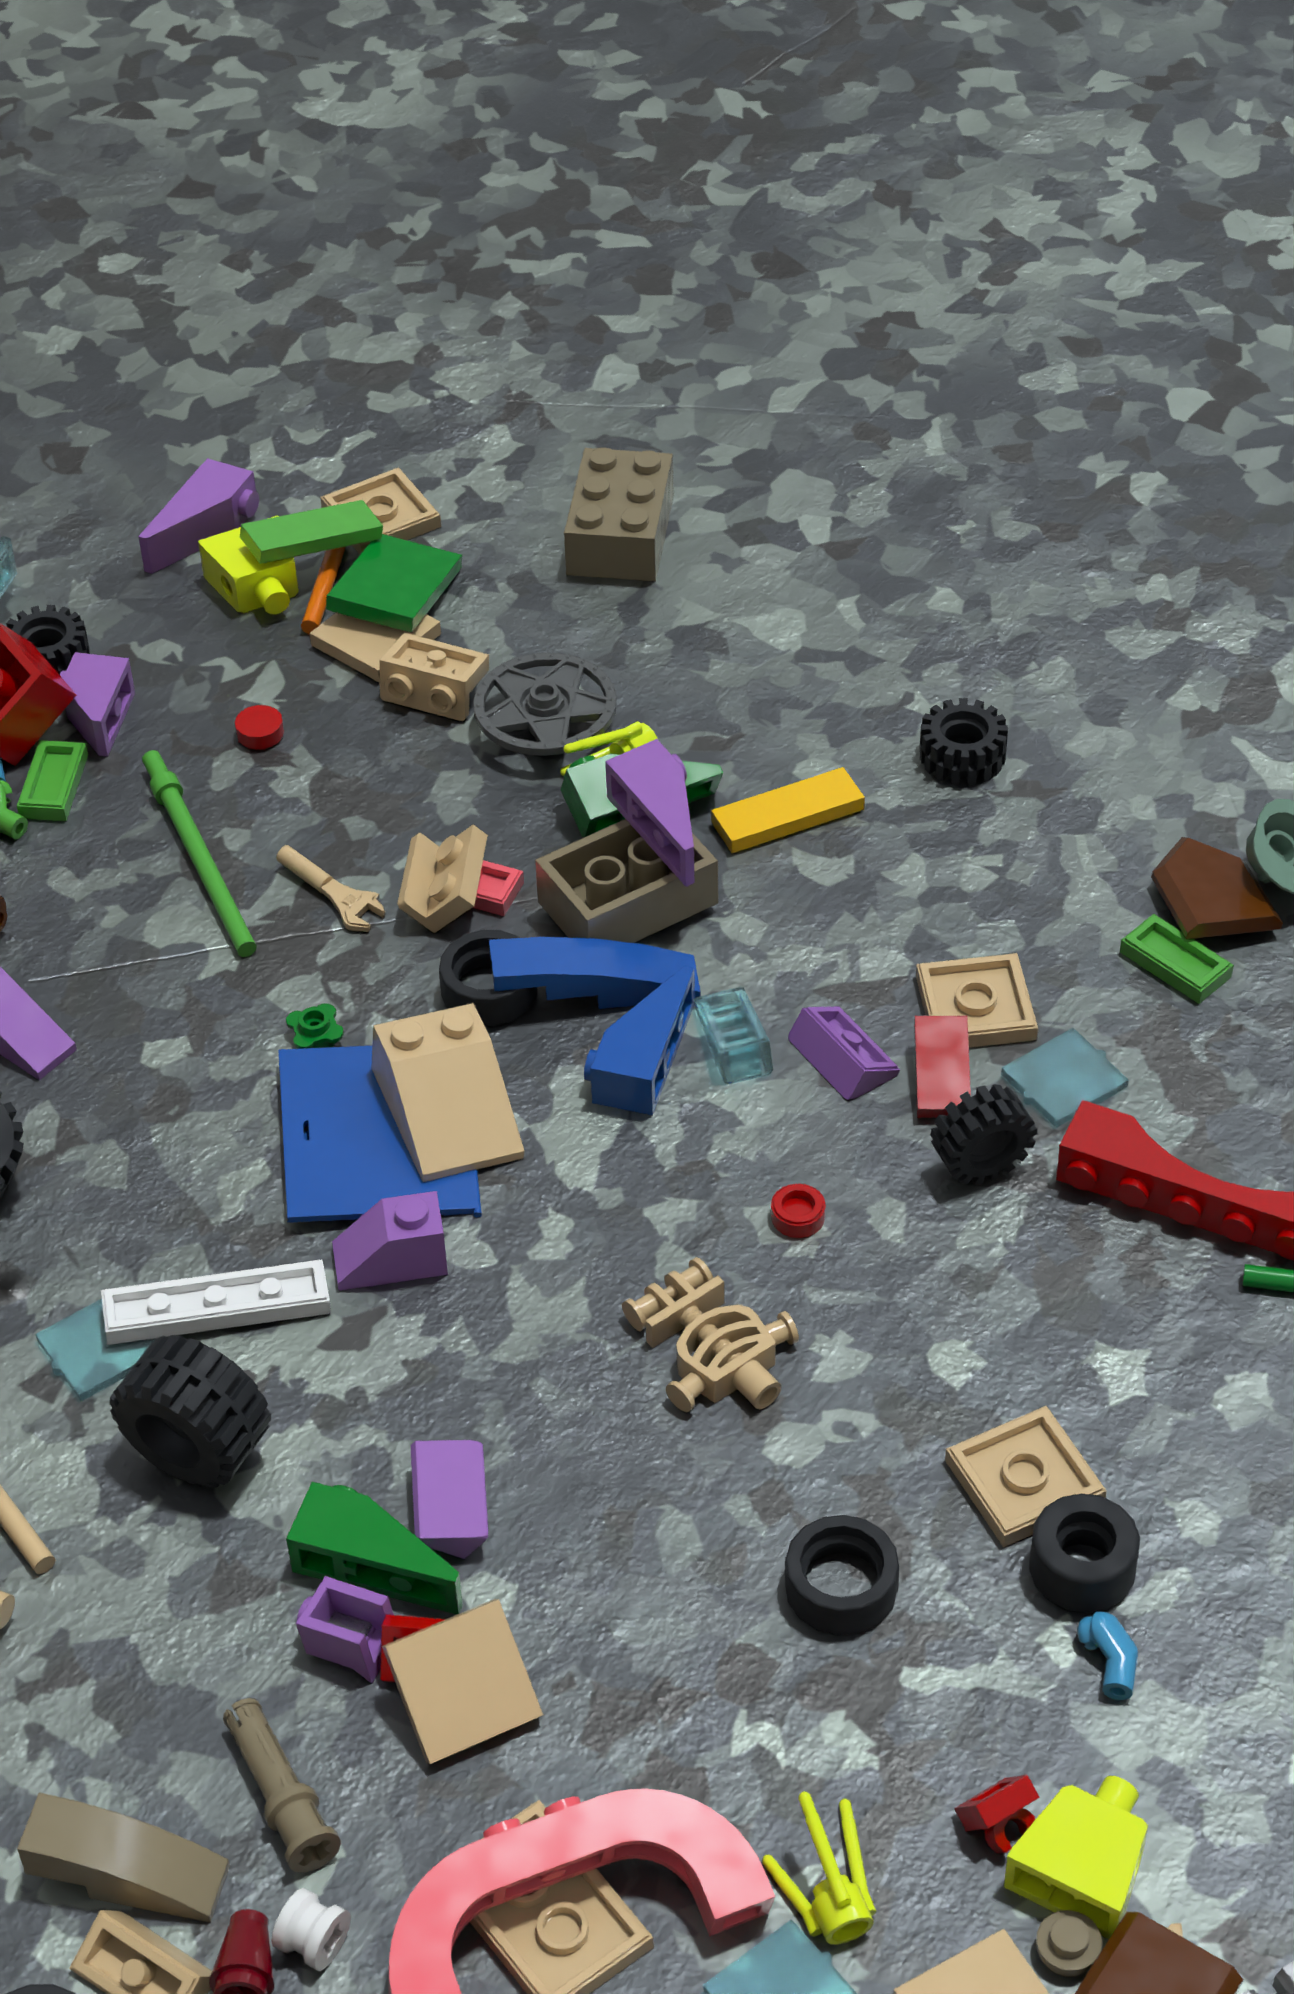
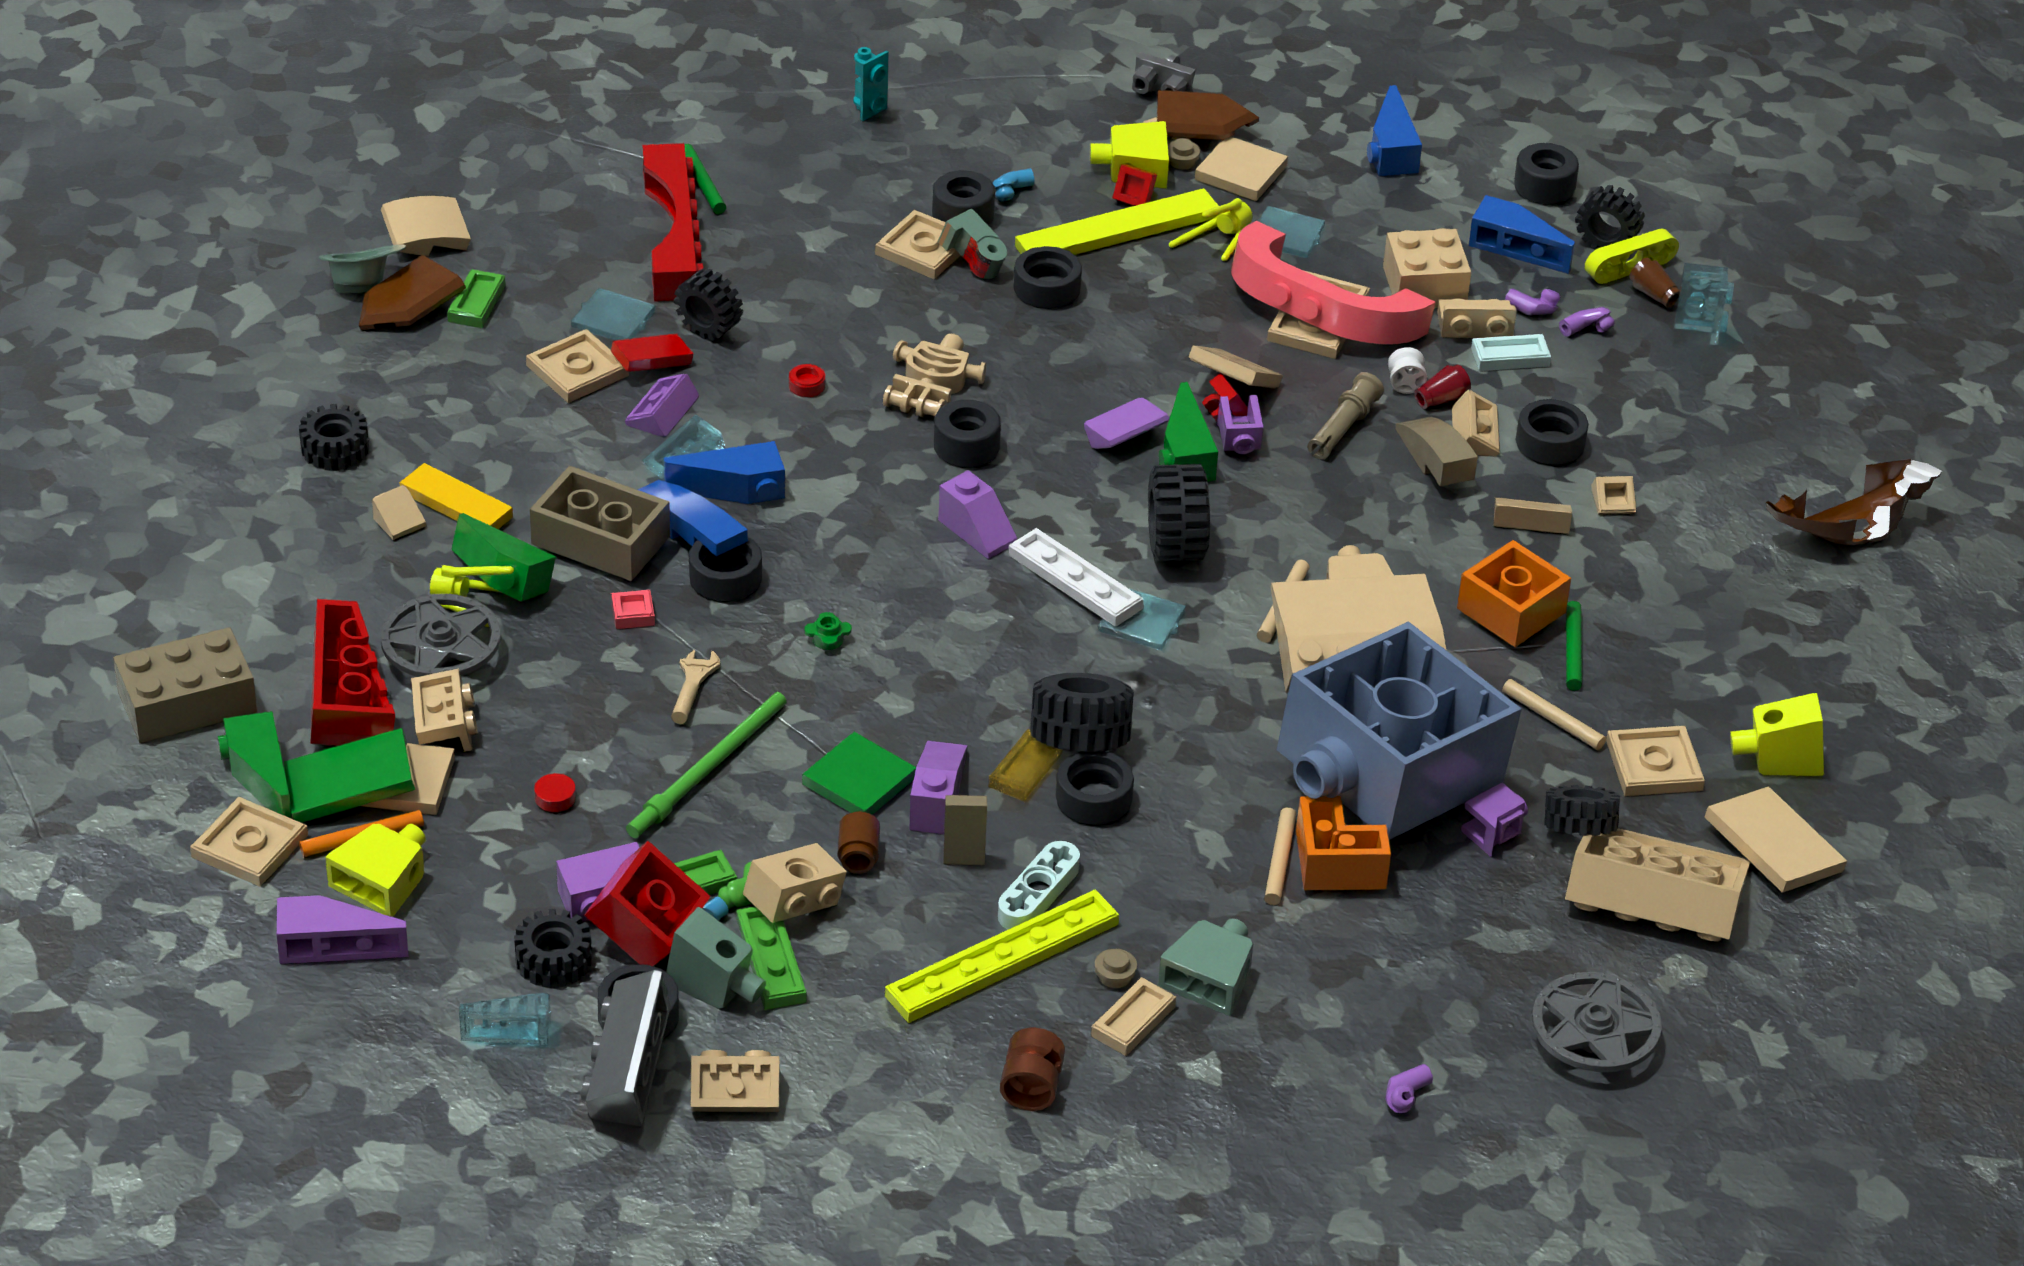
camera: 125 degrees left, 5 degrees down
bright green tile [239,500,383,564] -> none
blue piece [278,1046,482,1223] -> none
tan slope [371,1003,525,1182] -> none
tan bracket [397,825,488,933] -> none
medium lavender slope [605,739,695,887] -> none
none -> green slope [218,711,292,819]
none -> red wedge [310,599,395,746]
none -> tan slope [372,485,426,540]
none -> green tile [802,731,916,815]
none -> black tyre [934,399,1001,467]
none -> sand green leg [938,209,1007,279]
none -> neon yellow tile [1015,188,1218,255]

